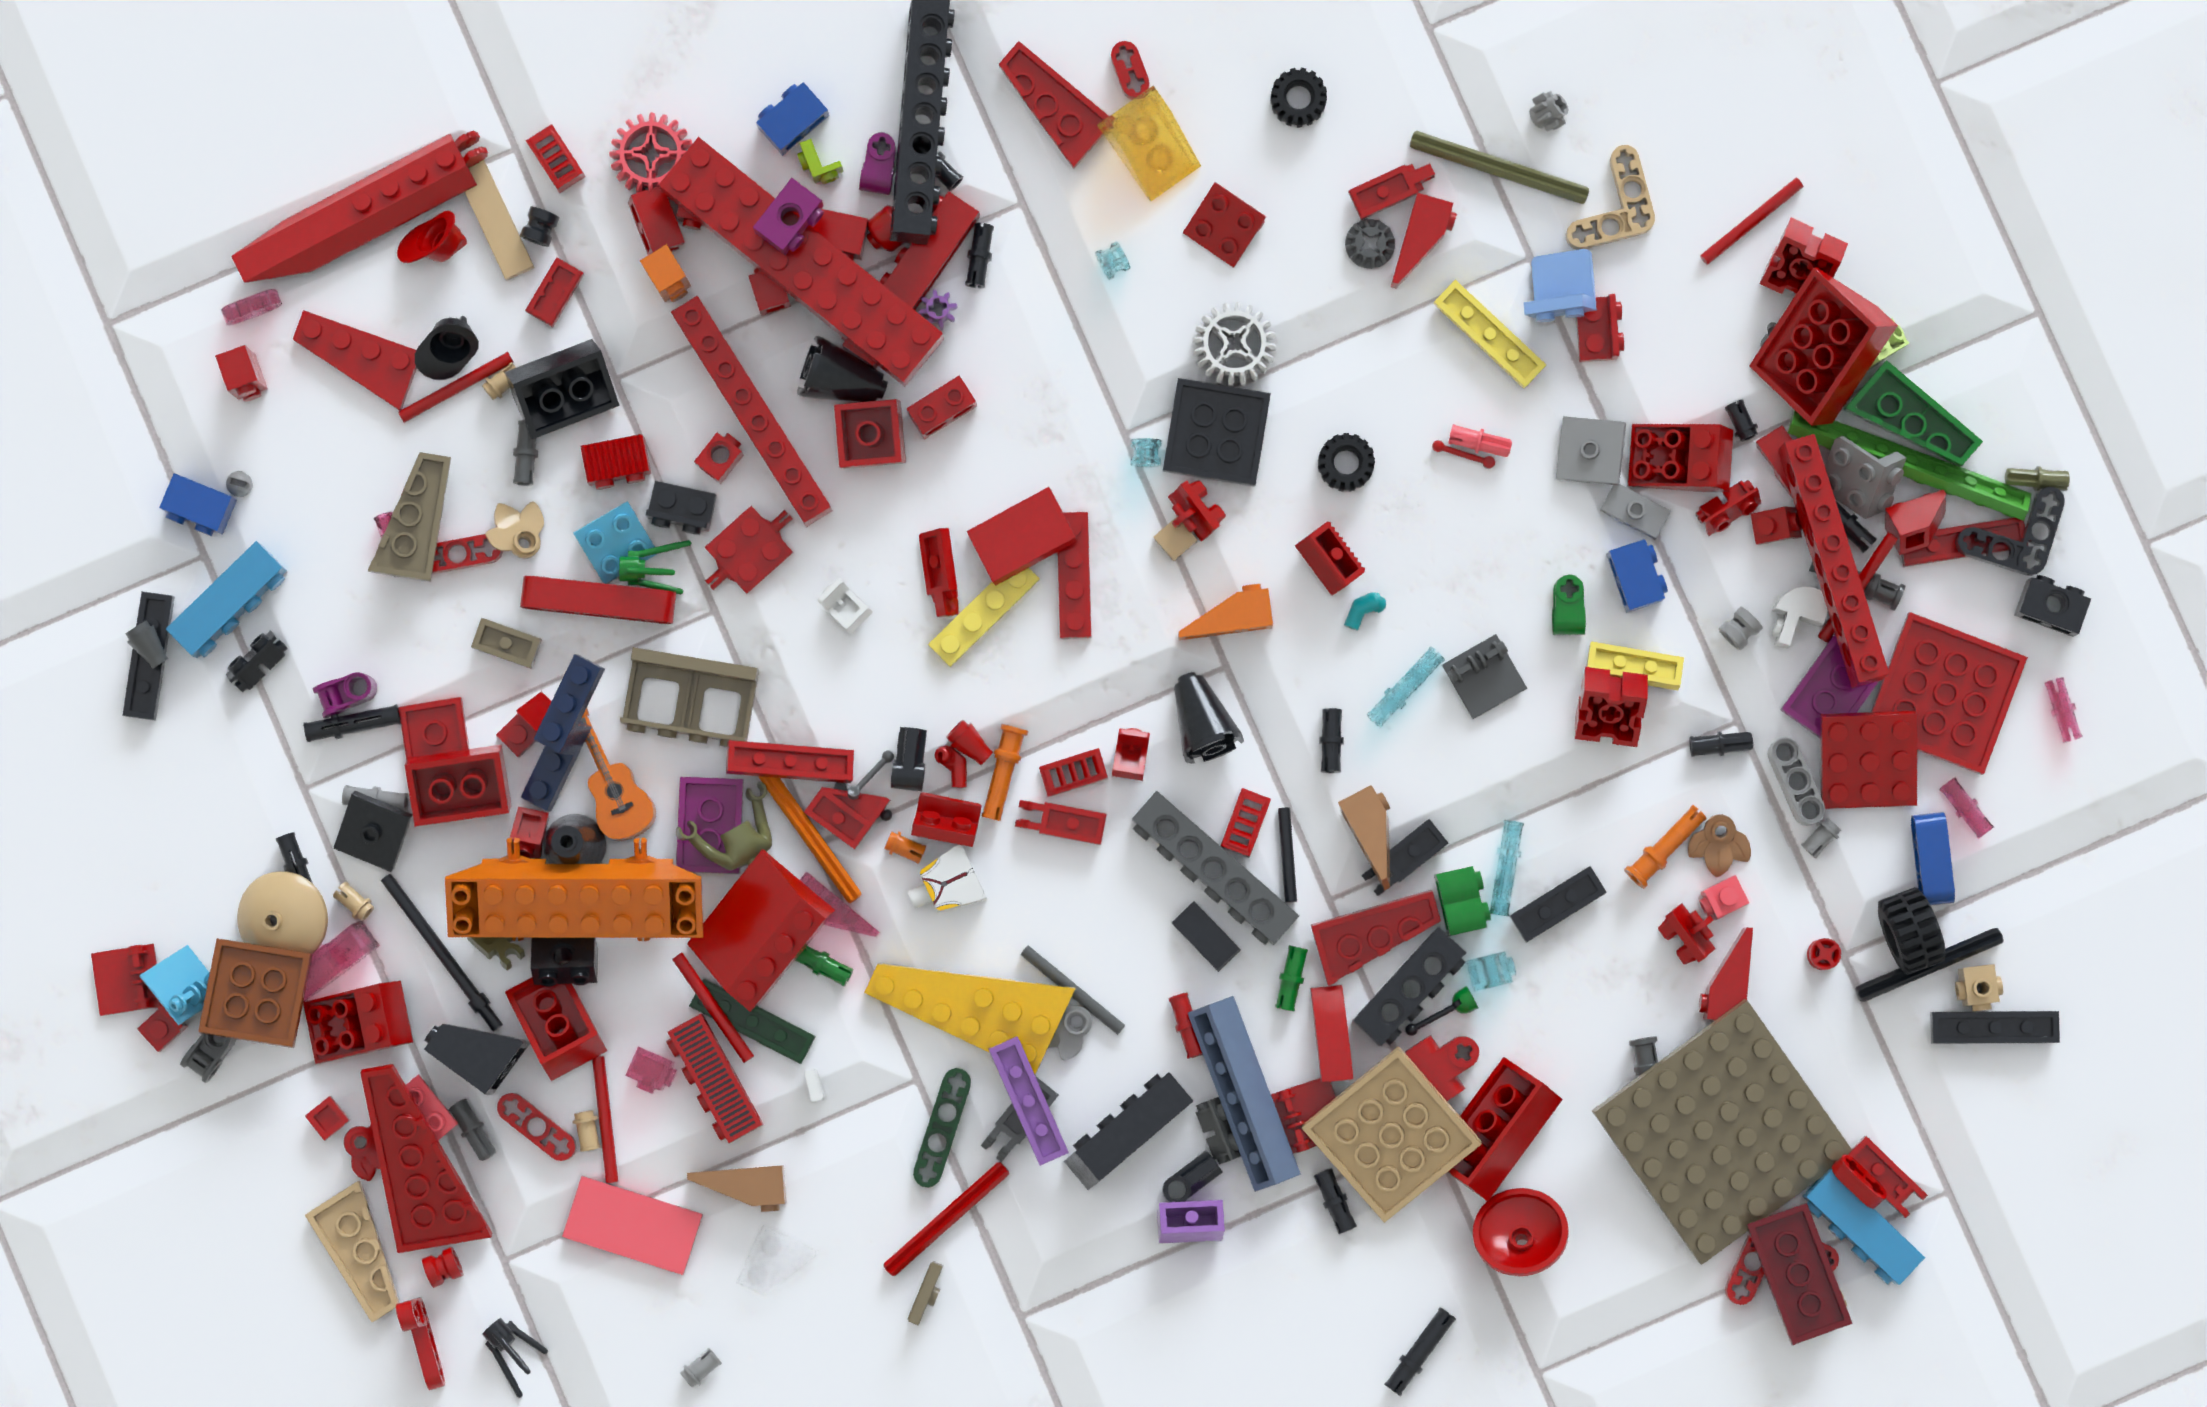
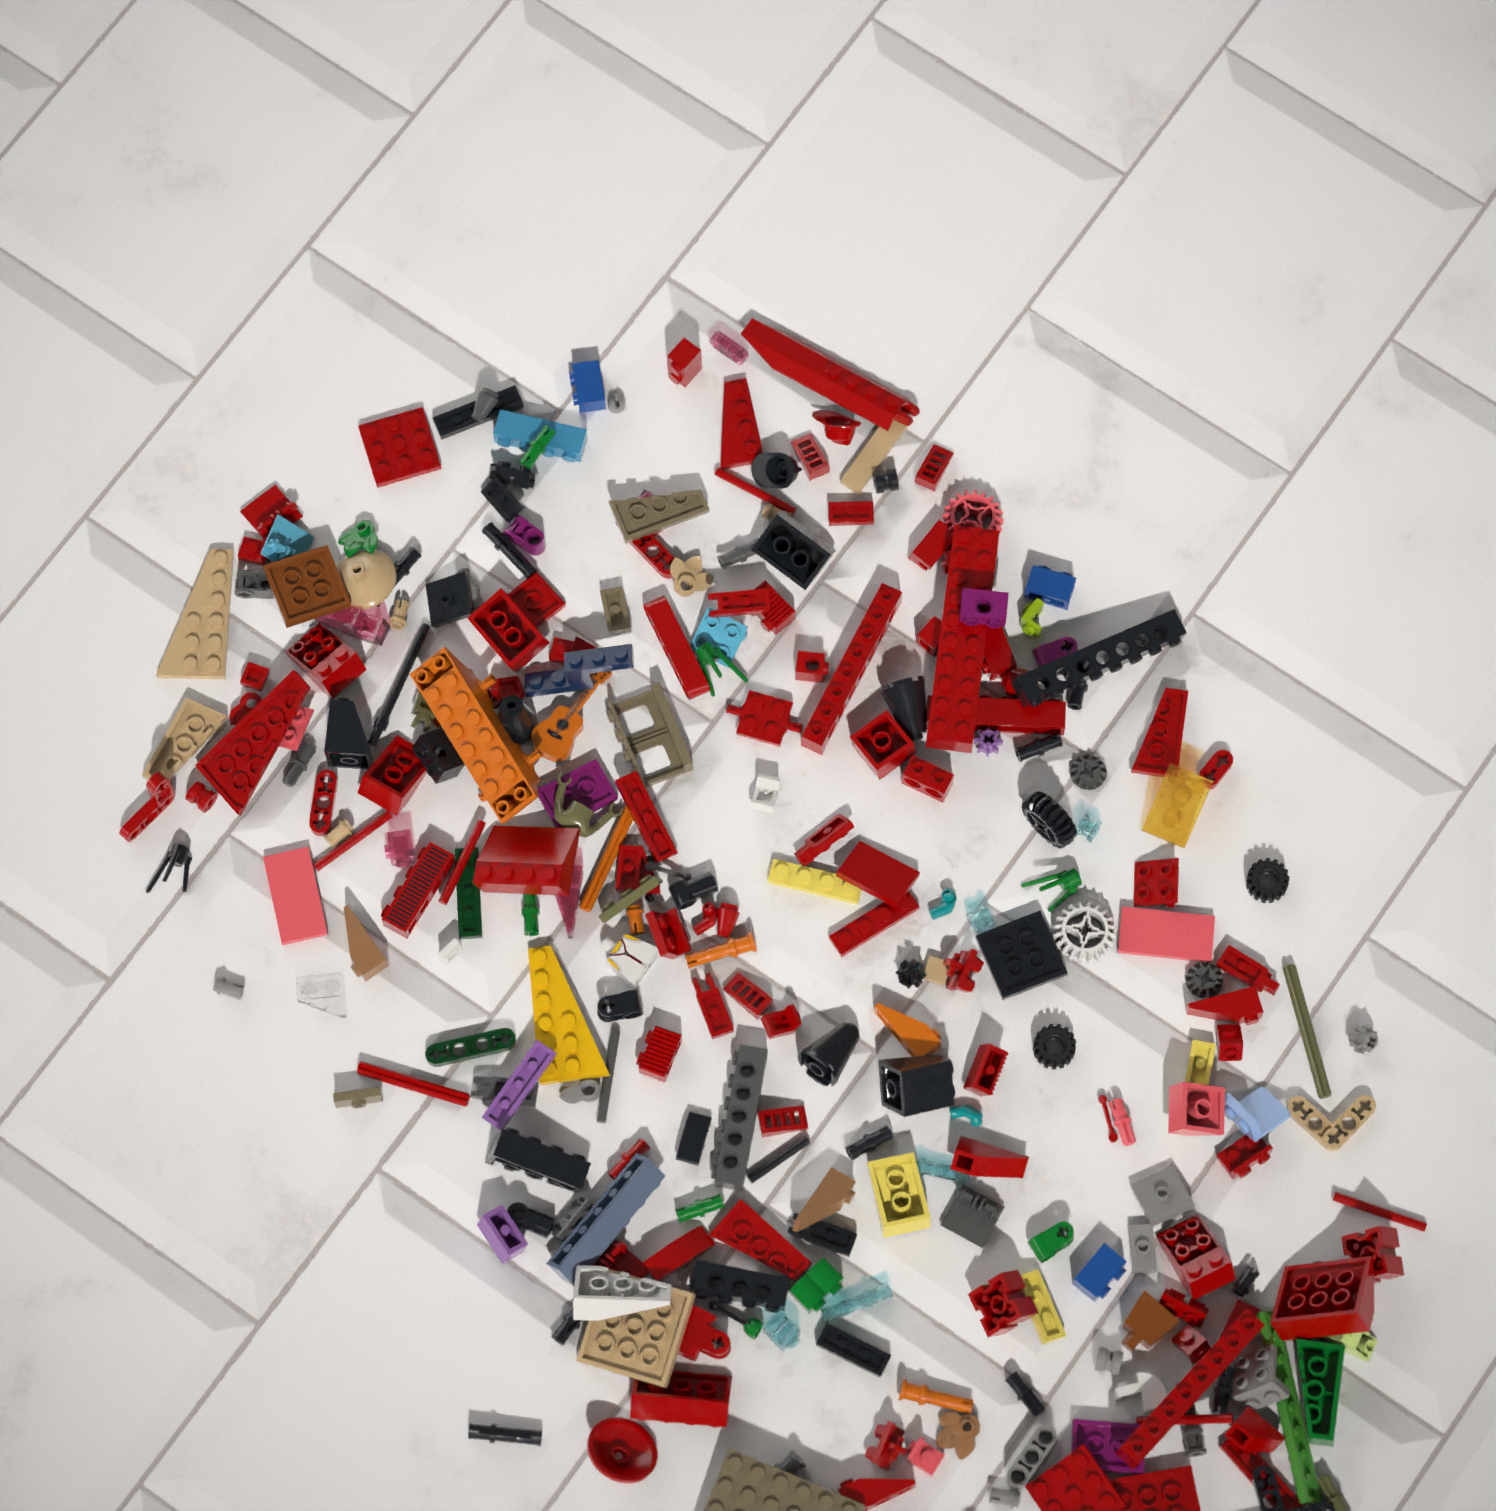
camera: 60 degrees right, 15 degrees down
orange brick [640,244,691,302] -> none
black bracket [645,481,717,535] -> none
none -> tan wing [156,549,234,679]
none -> green plate [338,520,378,558]
none -> red plate [358,407,442,488]
none -> black plate [481,476,525,523]
none -> green pin [519,425,556,470]
none -> white wedge [573,1265,672,1321]
none -> black piece [597,990,644,1022]
none -> olive plate [598,874,663,924]
none -> red brick [636,1025,682,1082]
none -> red hinge [708,588,771,618]
none -> red slope [790,433,830,481]
none -> light yellow slope [867,1152,931,1238]
none -> black slope [878,1054,955,1117]
none -> black gear [896,958,927,989]
none -> teal arm [929,888,957,920]
none -> red slope [950,1136,1029,1178]
none -> green plant [1021,868,1082,912]
none -> black gear [1022,791,1077,848]
none -> dark grey gear [1070,754,1107,790]
none -> coral tile [1118,906,1215,963]
none -> dark orange torso [1121,1290,1179,1352]
none -> coral slope [1168,1082,1225,1136]
none -> red bracket [1216,1024,1243,1061]

